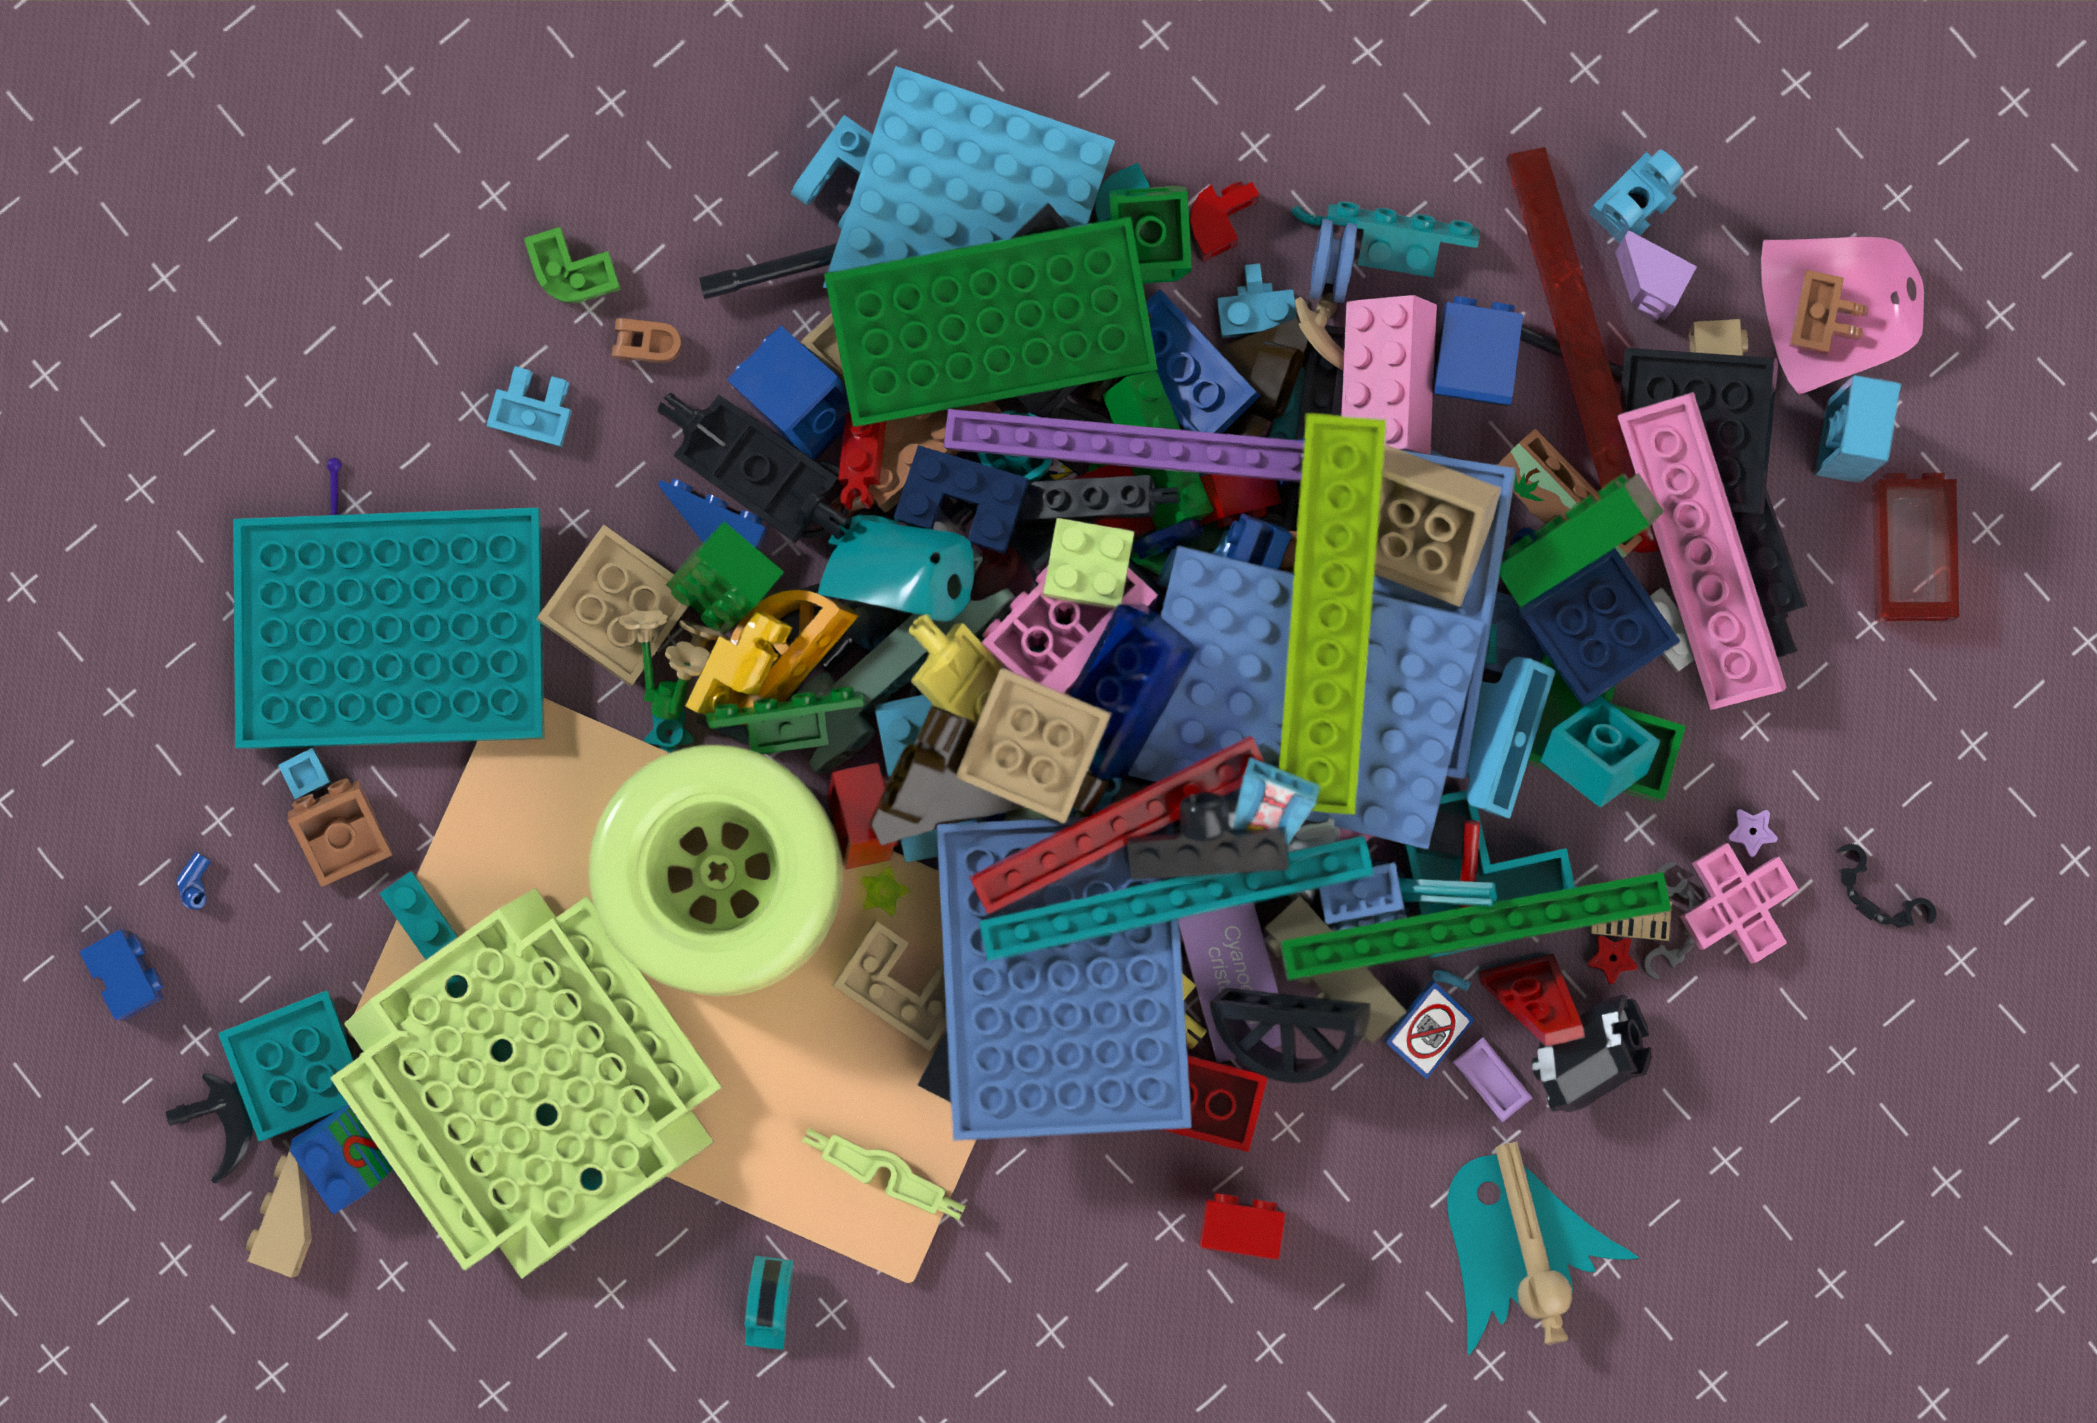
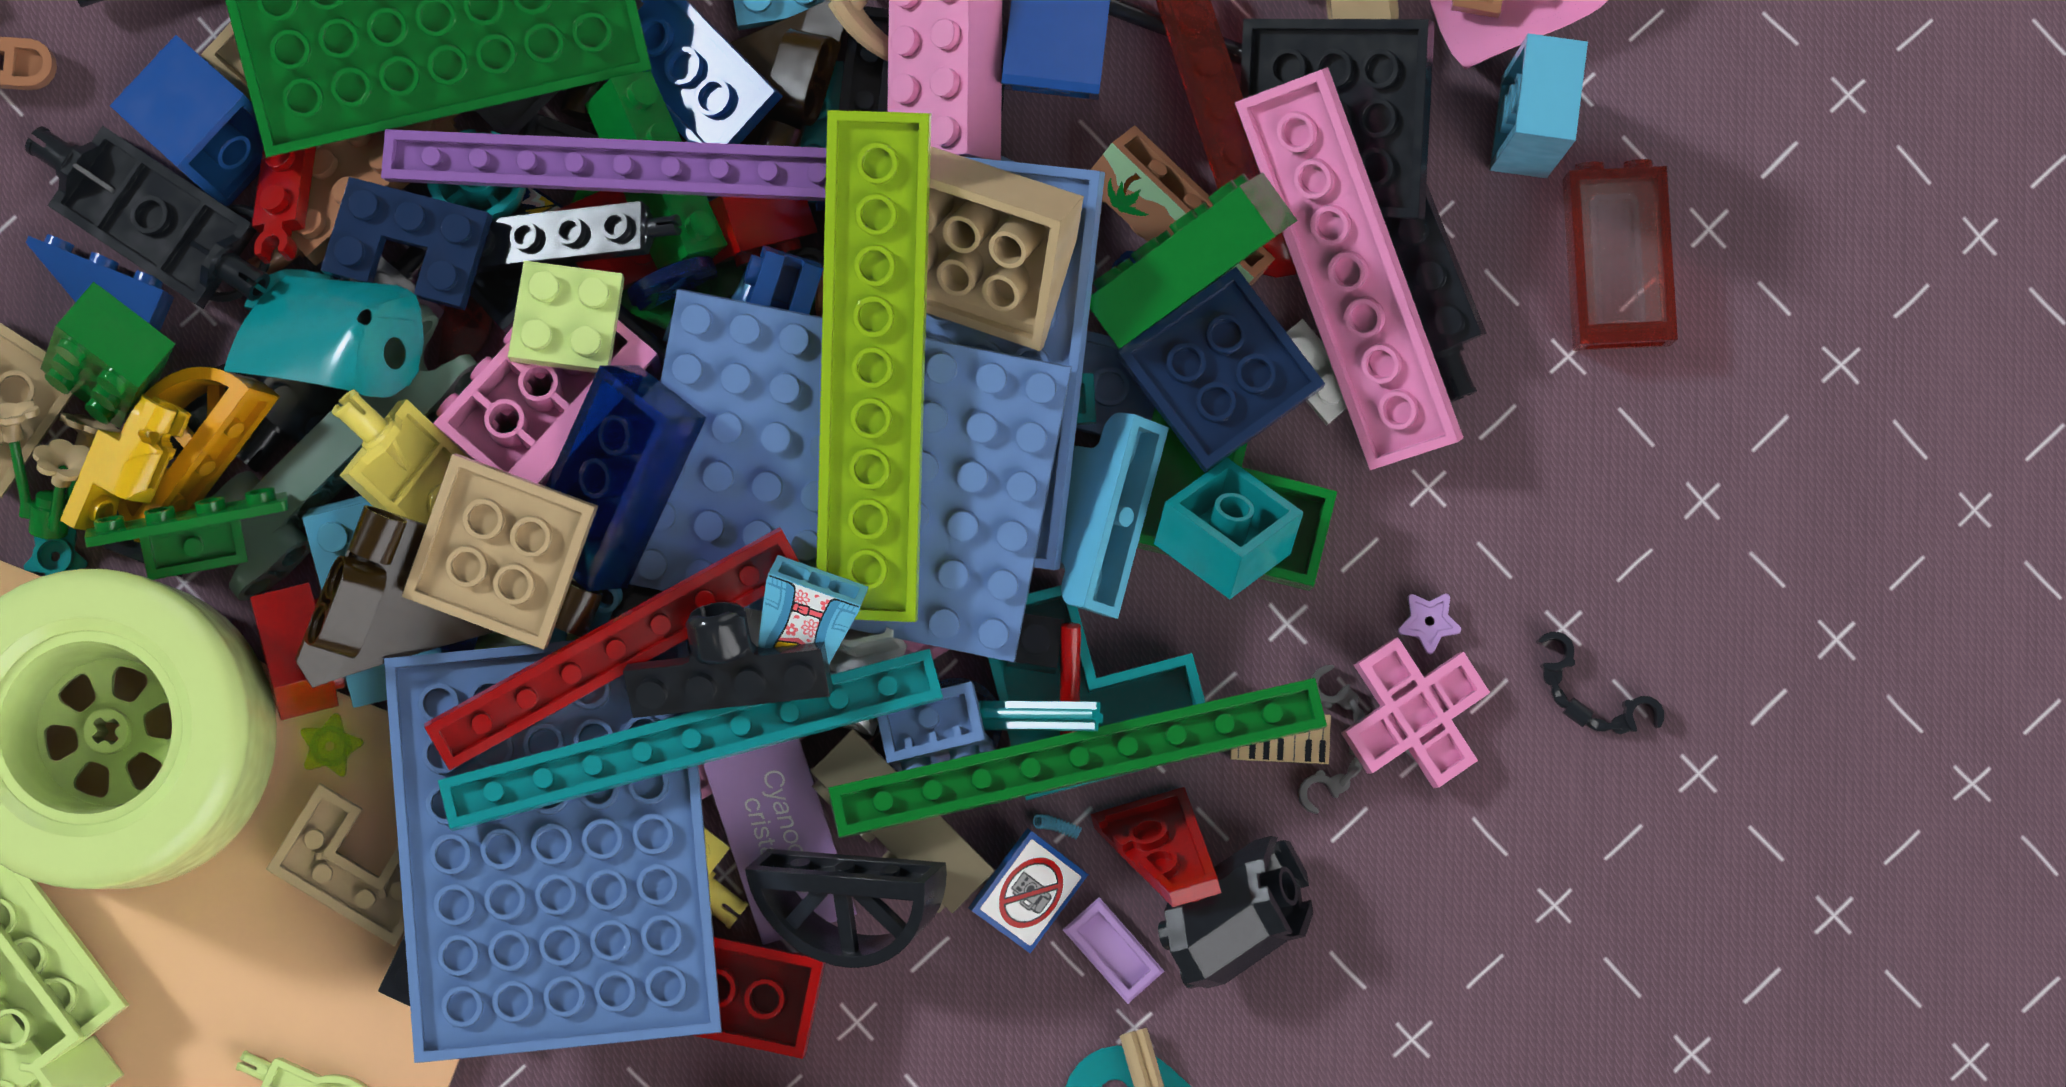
camera: 10 degrees left, 0 degrees up
red plate [1587,935,1638,985] -> none

